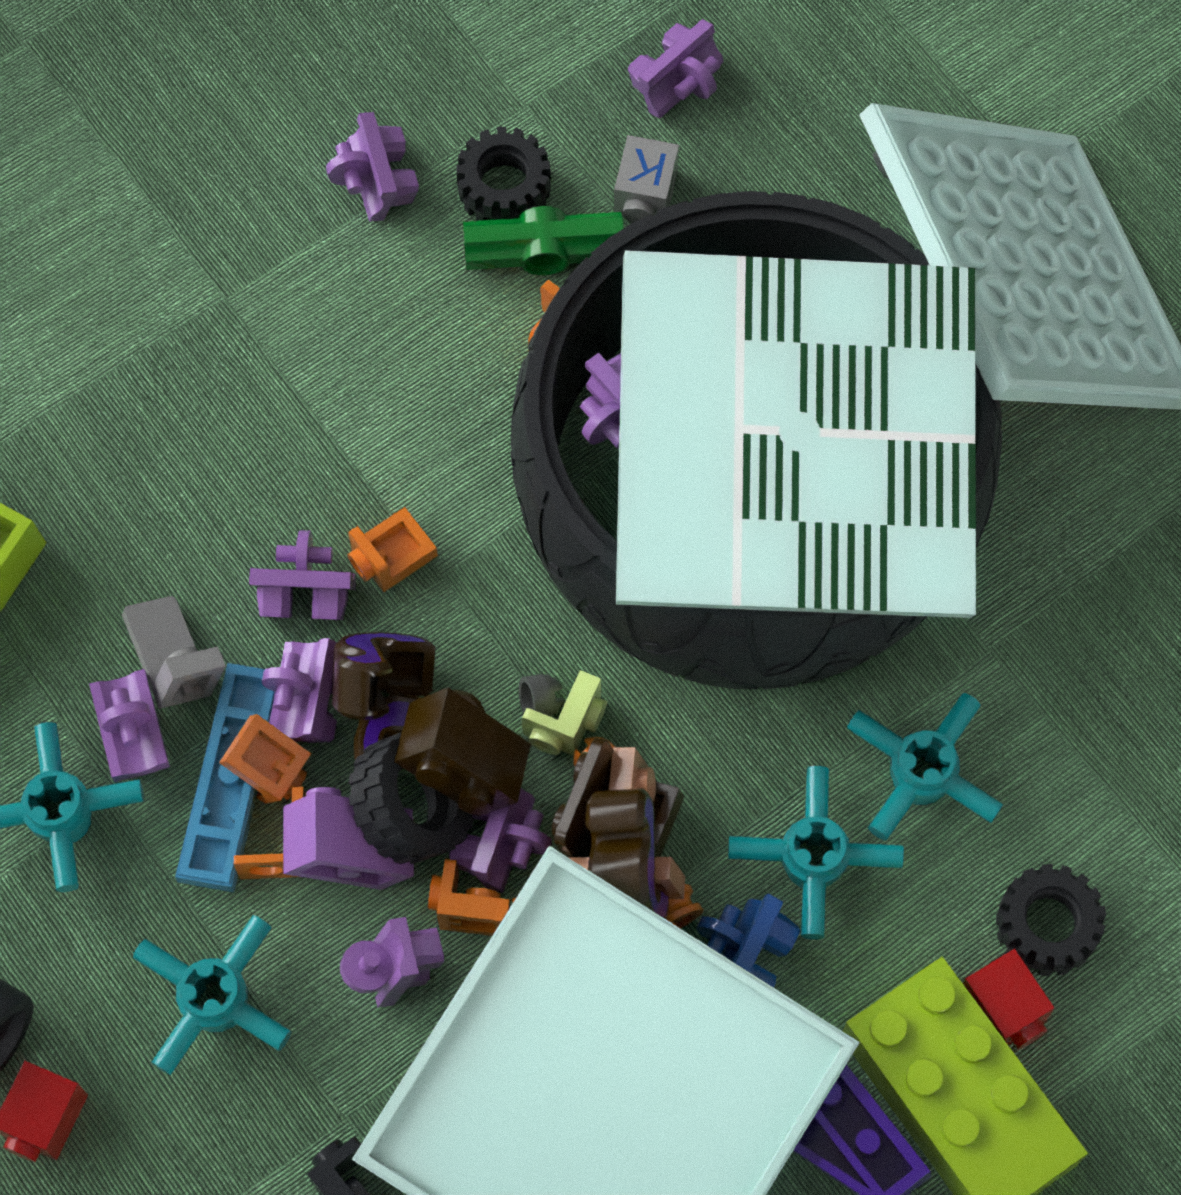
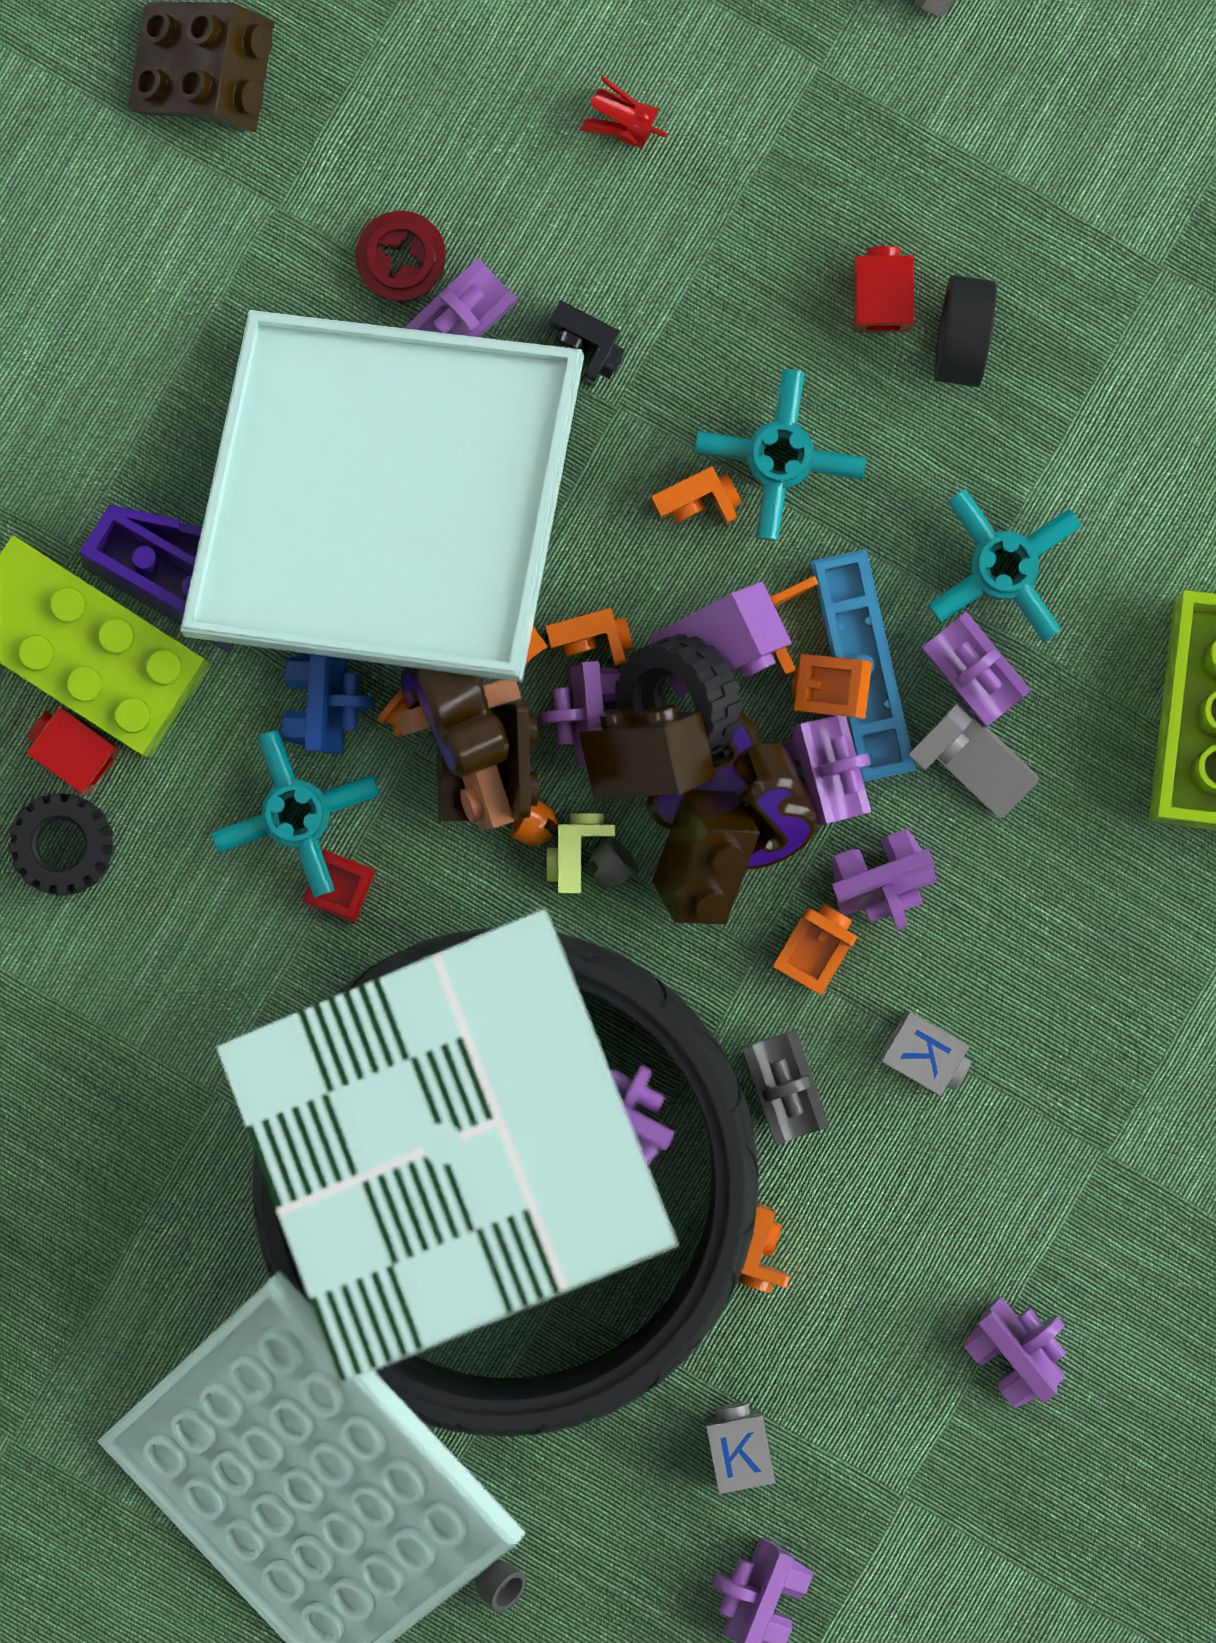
camera: 160 degrees right, 20 degrees up
medium lavender hips [340,917,444,1008] -> none
black tyre [456,126,551,221] -> none
green piece [463,206,624,276] -> none
teal bar [847,693,1004,841] -> none
none -> red tile [302,849,377,923]
none -> orange bracket [650,466,742,526]
none -> dark brown brick [652,789,760,924]
none -> dark grey hips [742,1029,830,1145]
none -> light grey brick [878,1011,972,1096]

